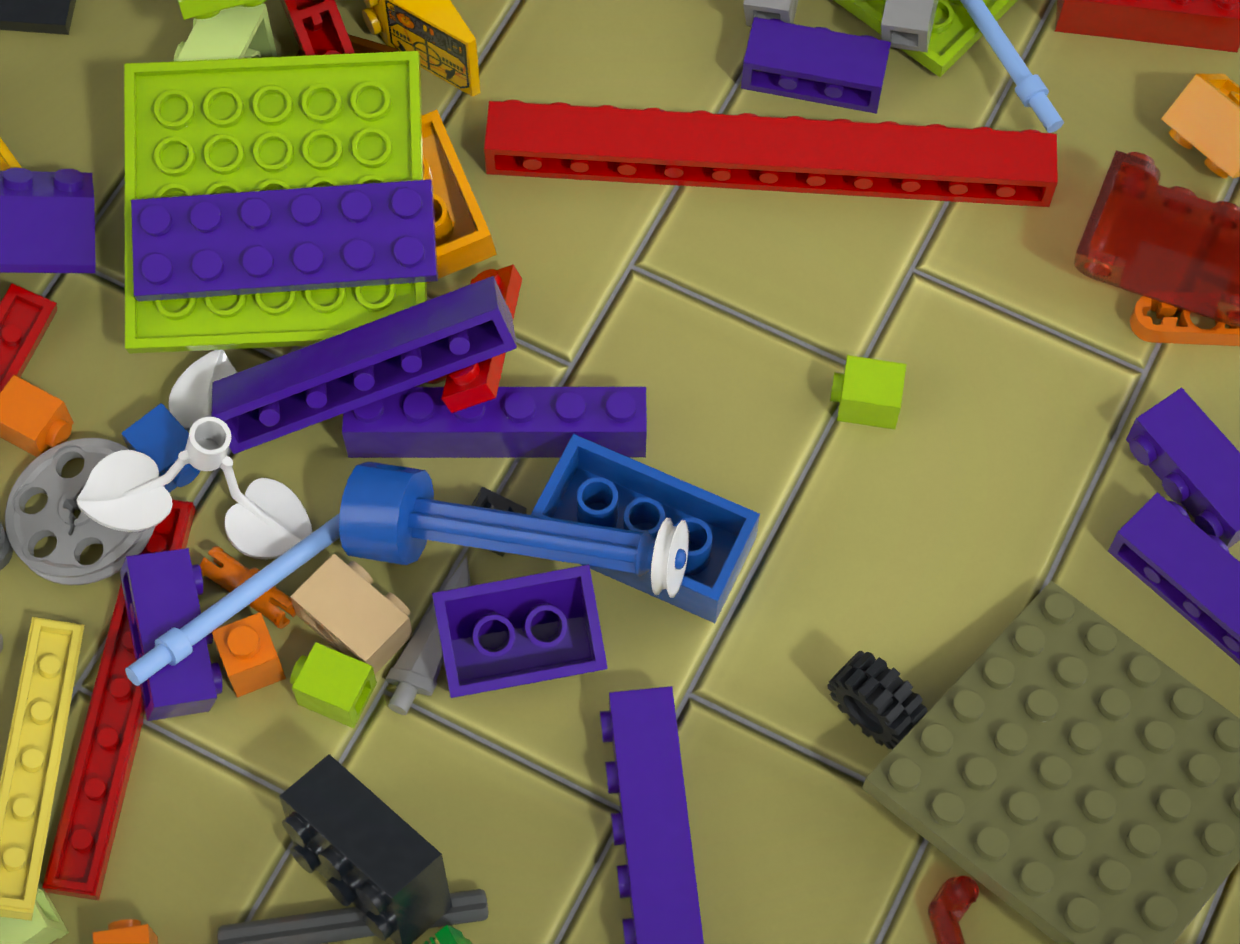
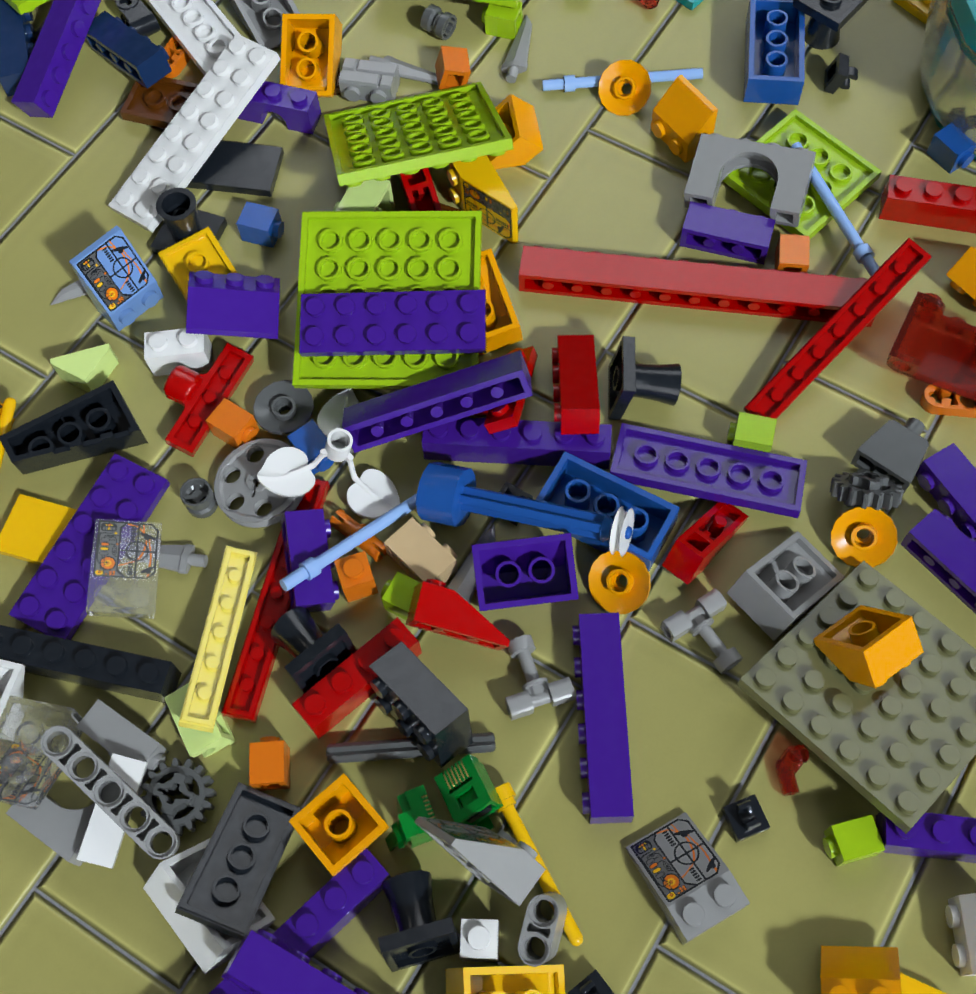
camera: 10 degrees right, 0 degrees up
black tyre [827,651,928,750] -> none
none -> blue brick [236,201,284,248]
none -> dark grey dish [253,380,314,435]
none -> black plant [271,607,357,694]
none -> red brick [292,617,422,739]
none -> red slope [406,579,510,651]
none -> light grey bar [505,635,576,721]
none -> red brick [552,335,600,435]
none -> light orange dish [588,551,651,614]
none -> black plant [608,336,682,421]
none -> dark purple plate [610,423,808,518]
none -> light grey bar [660,588,743,674]
none -> red slope [662,502,749,585]
none -> light grey slope [727,531,845,641]
none -> red tile [743,238,932,419]
none -> orange brick [775,234,810,273]
none -> light orange slope [813,605,923,688]
none -> dark grey gear [830,469,904,510]
none -> light orange dish [831,506,898,567]
none -> dark grey torso [851,418,929,494]

